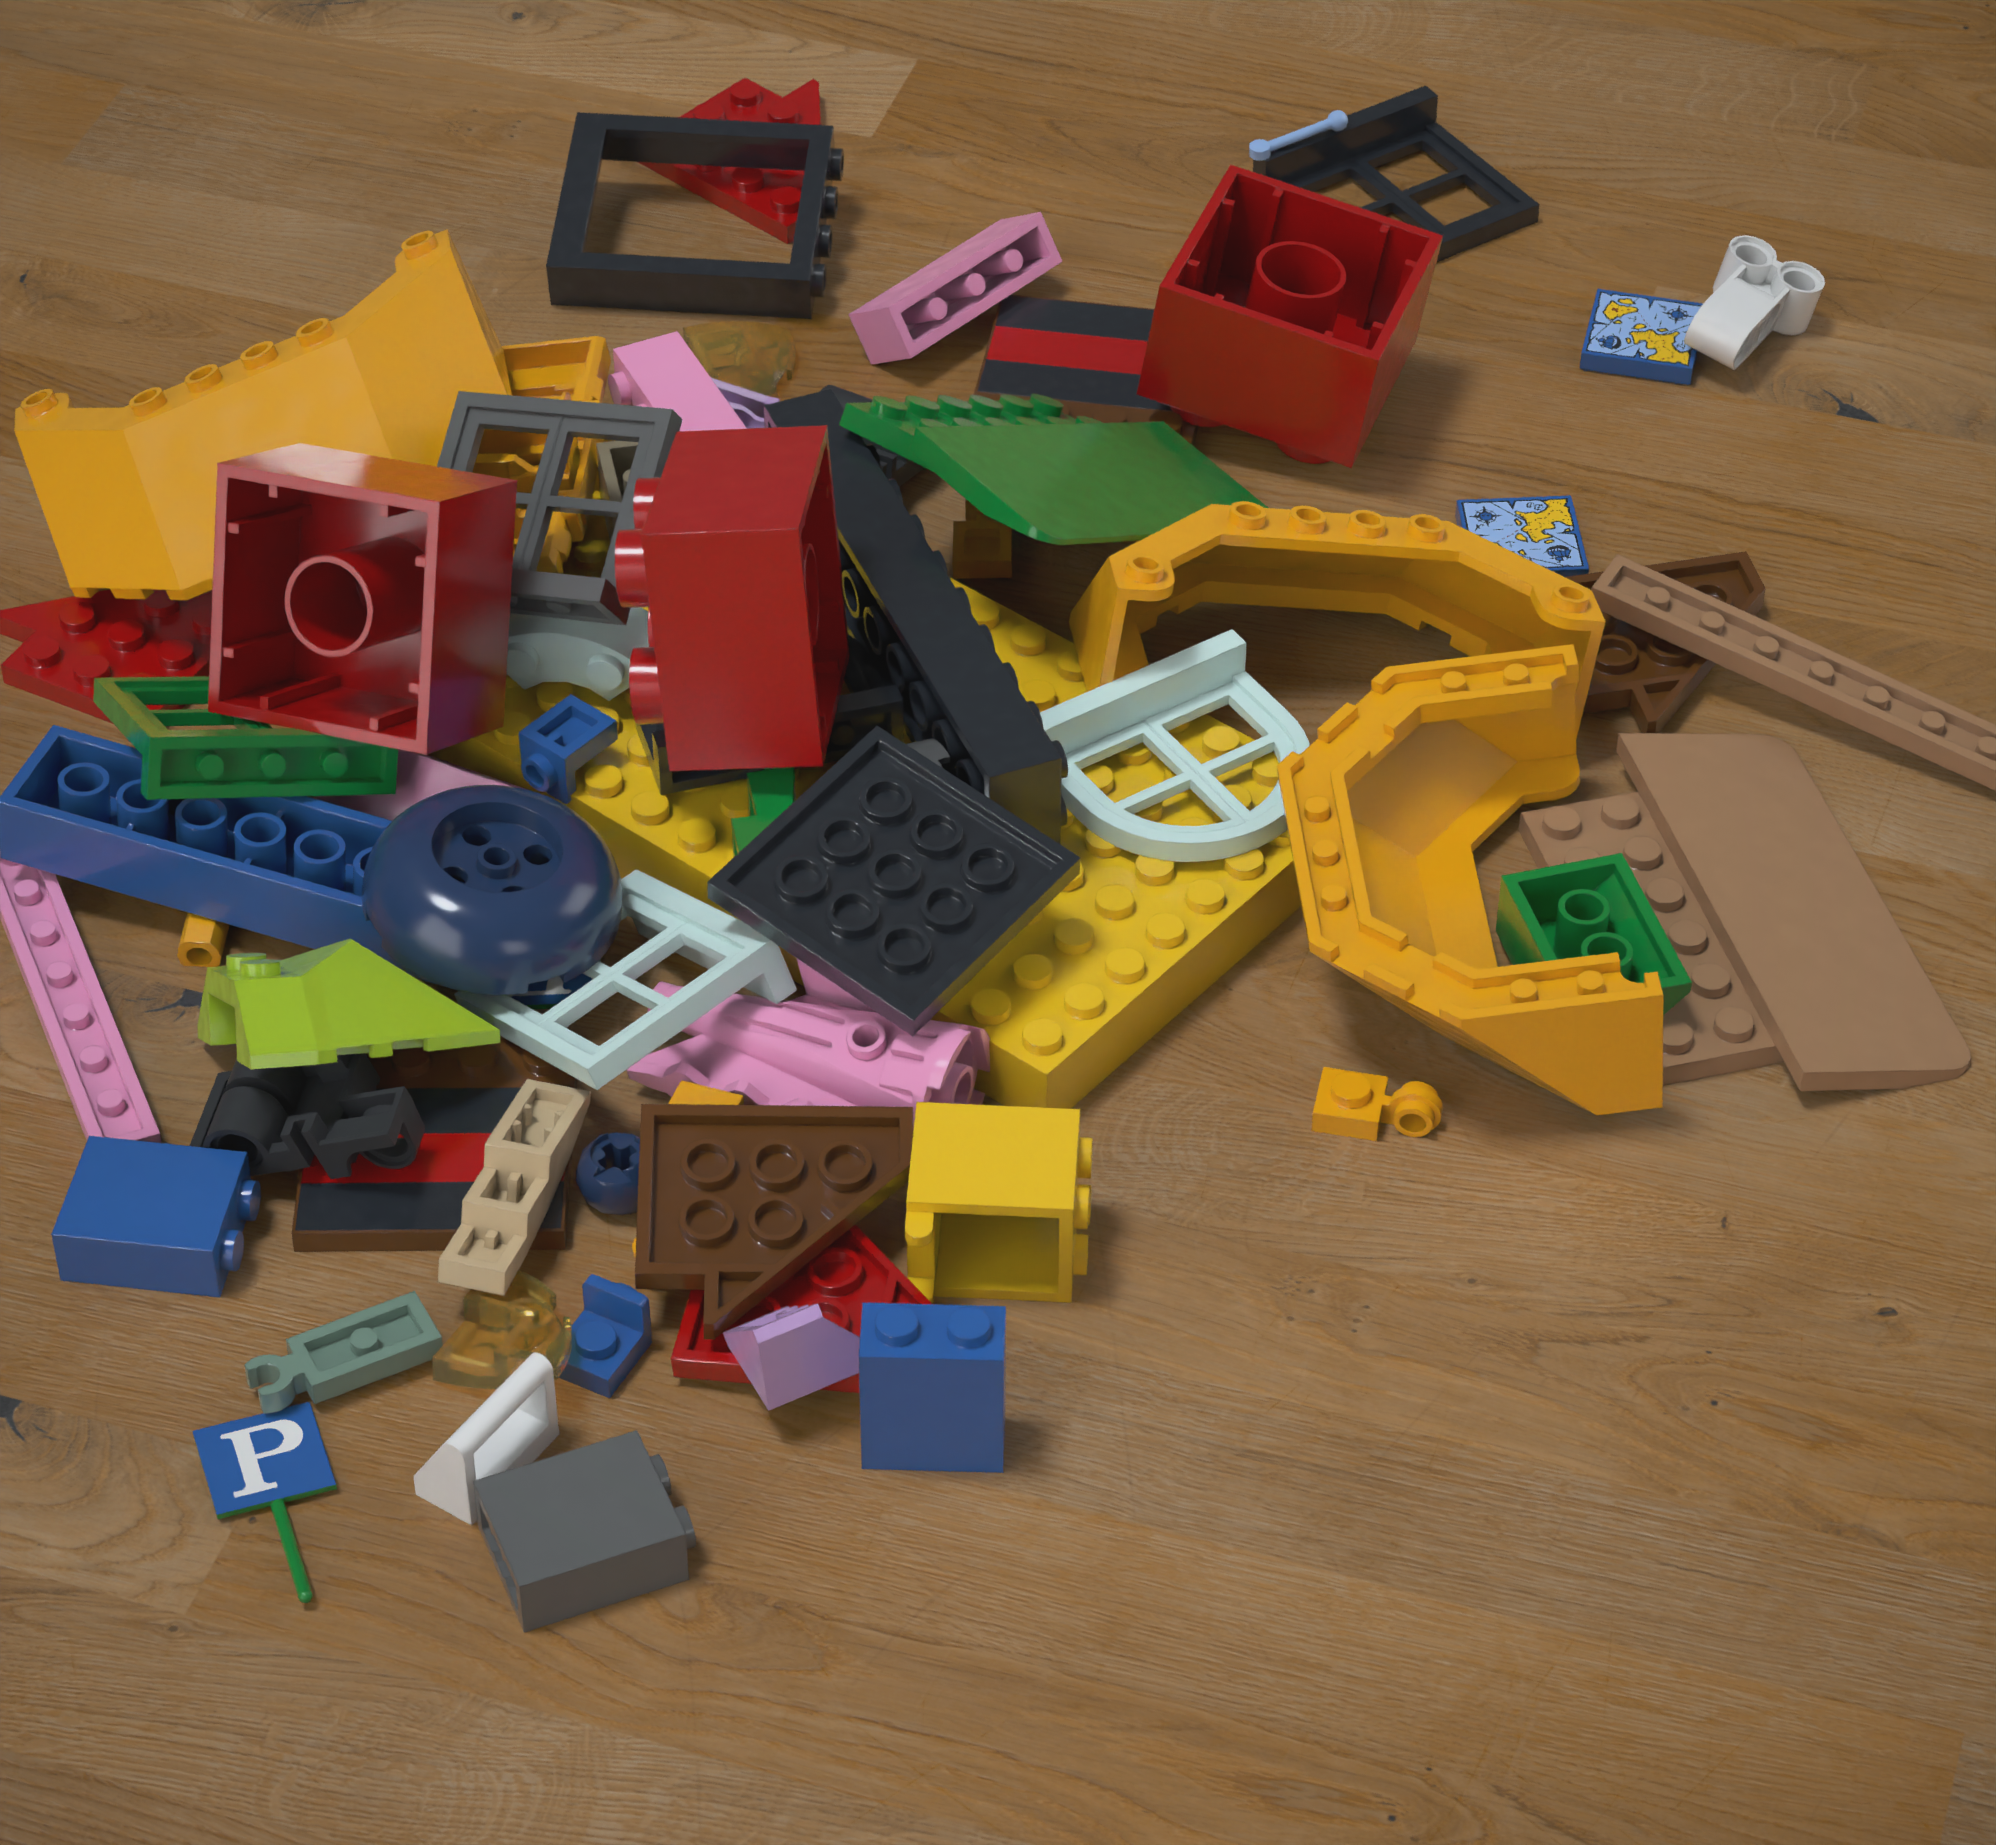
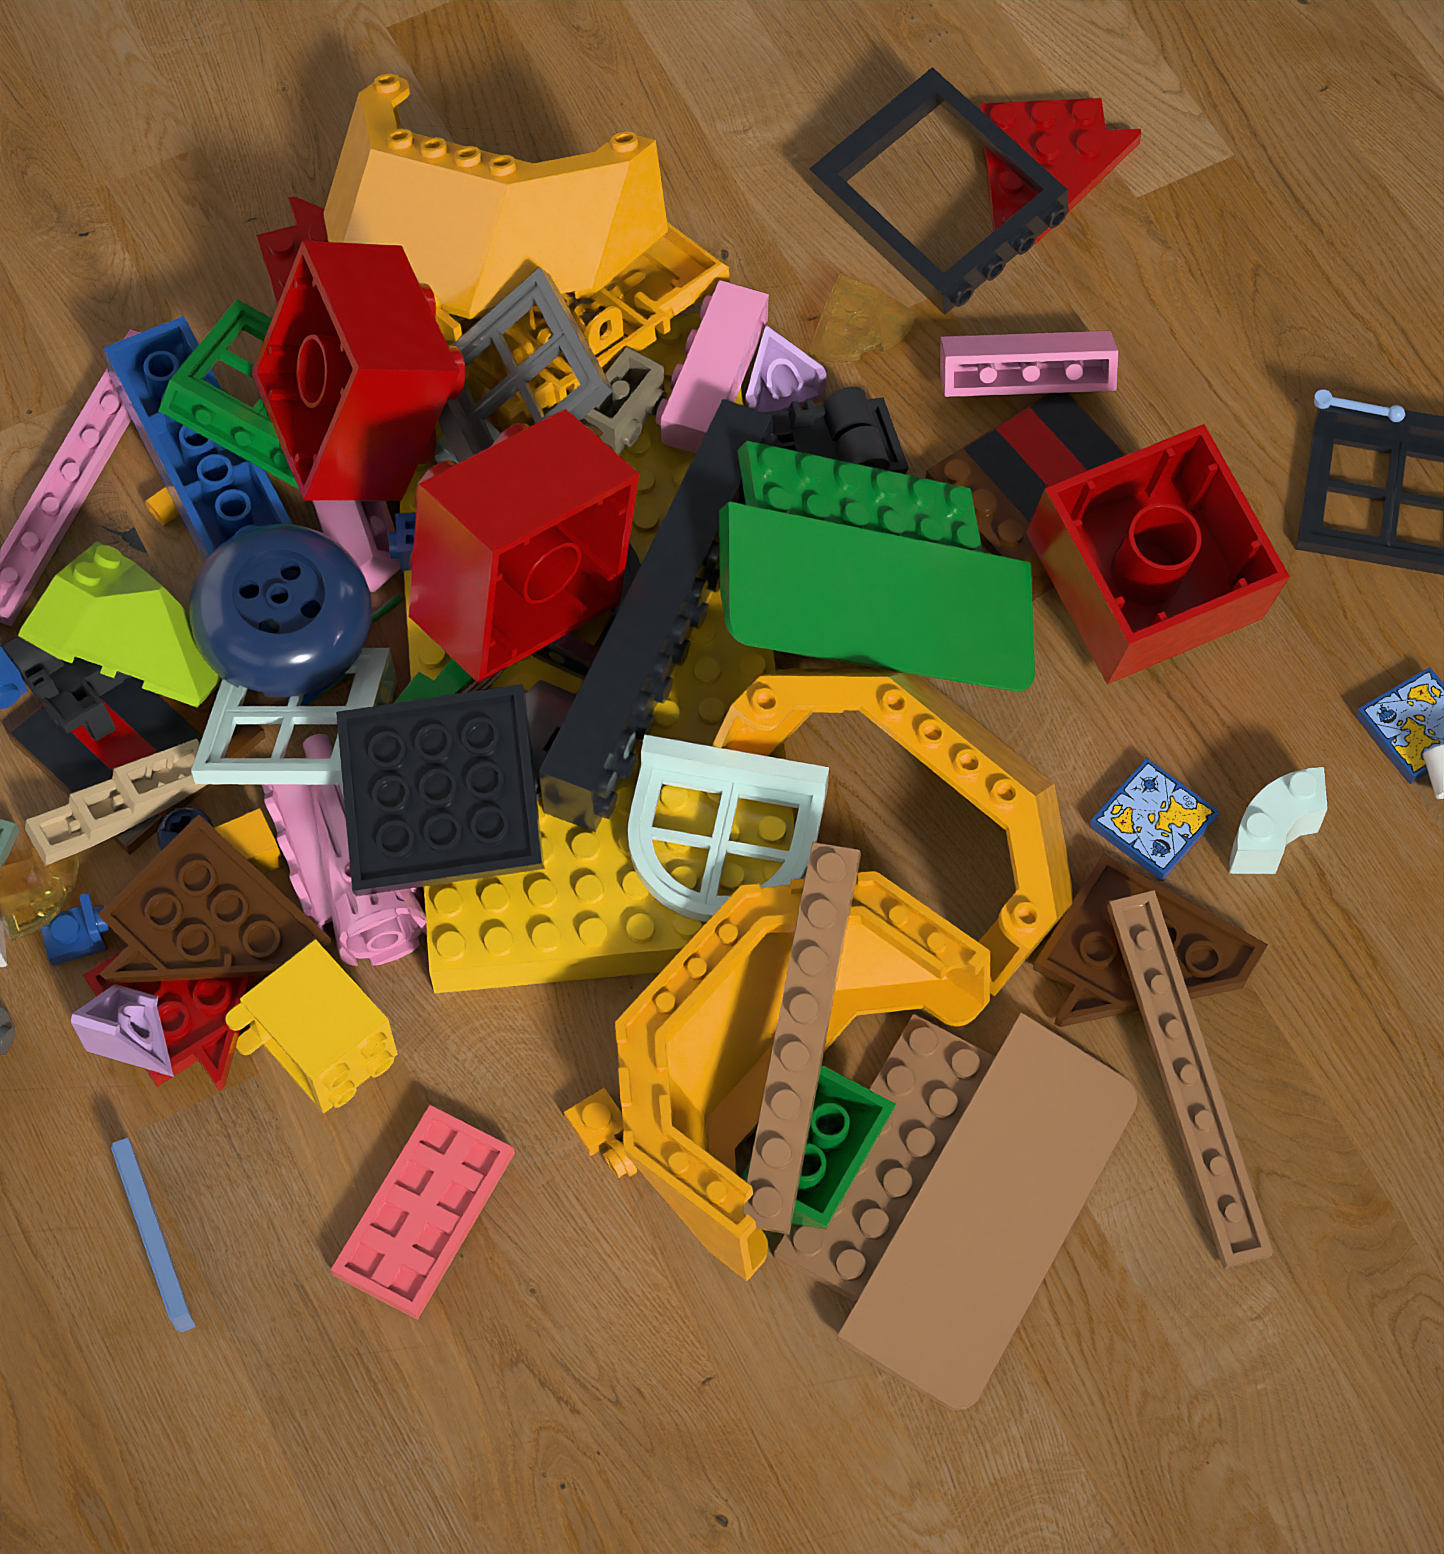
camera: 45 degrees right, 20 degrees up
blue brick [859,1303,1006,1473] -> none
none -> medium blue tile [111,1137,196,1333]
none -> coral plate [331,1105,515,1320]
none -> medium nougat plate [743,842,861,1235]
none -> light aqua brick [1229,767,1328,874]

